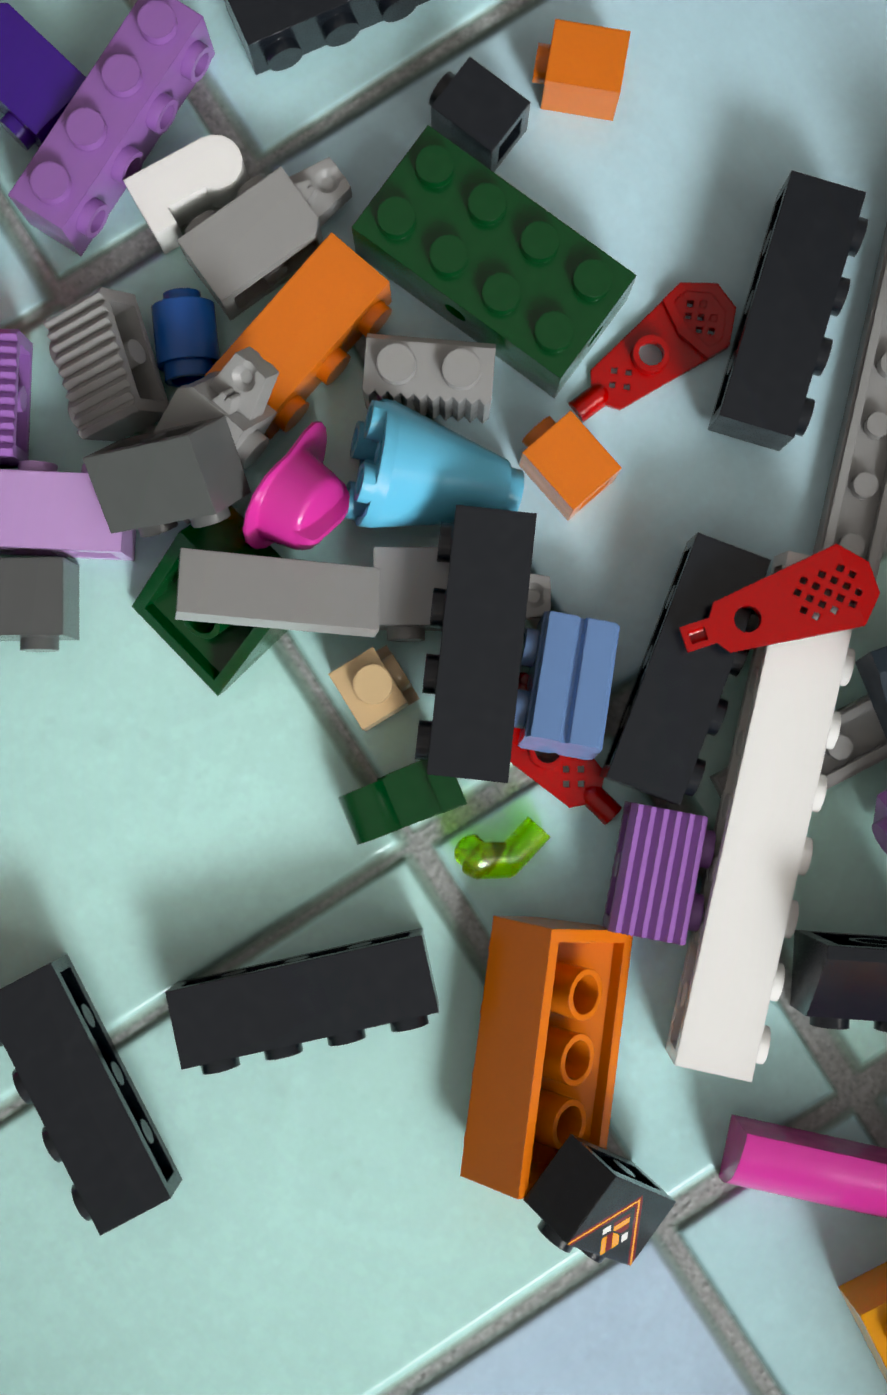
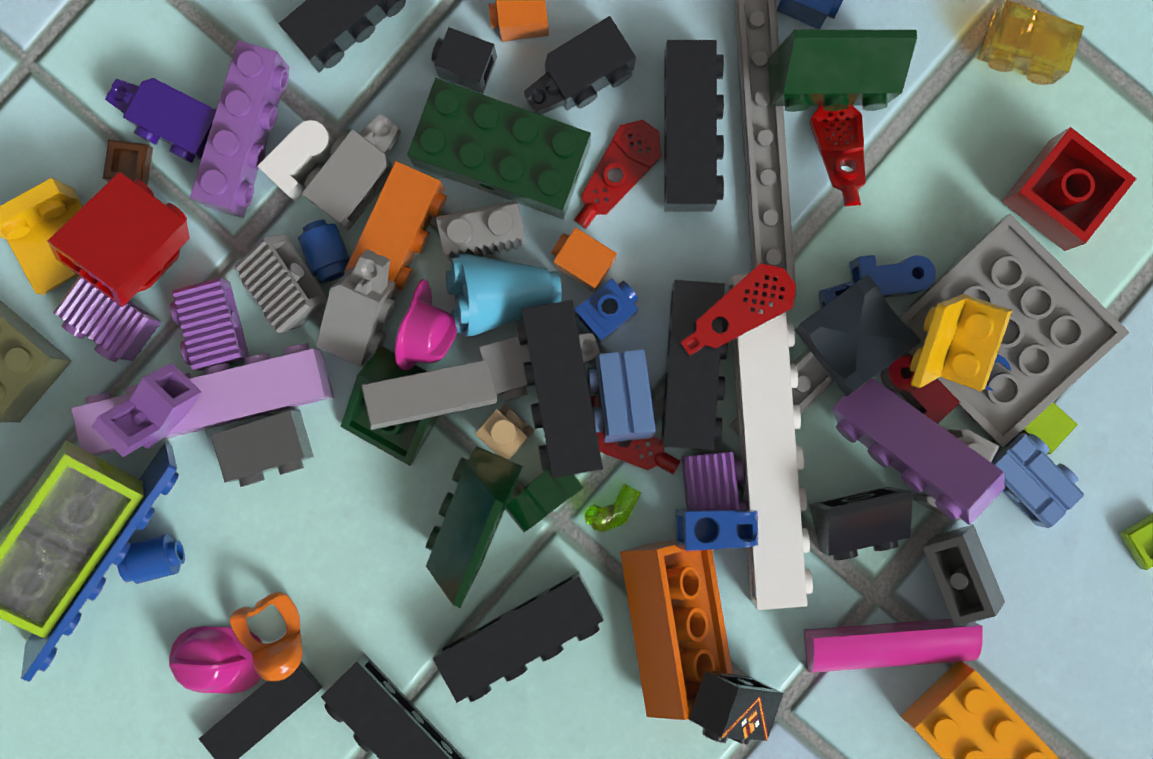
camera: 10 degrees left, 0 degrees up
dark grey brick [83,416,251,537] -> none
none -> dark green slope [425,446,523,608]
none -> black hinge [524,16,636,115]
none -> blue brick [574,278,639,344]
none -> blue leg [675,509,758,551]

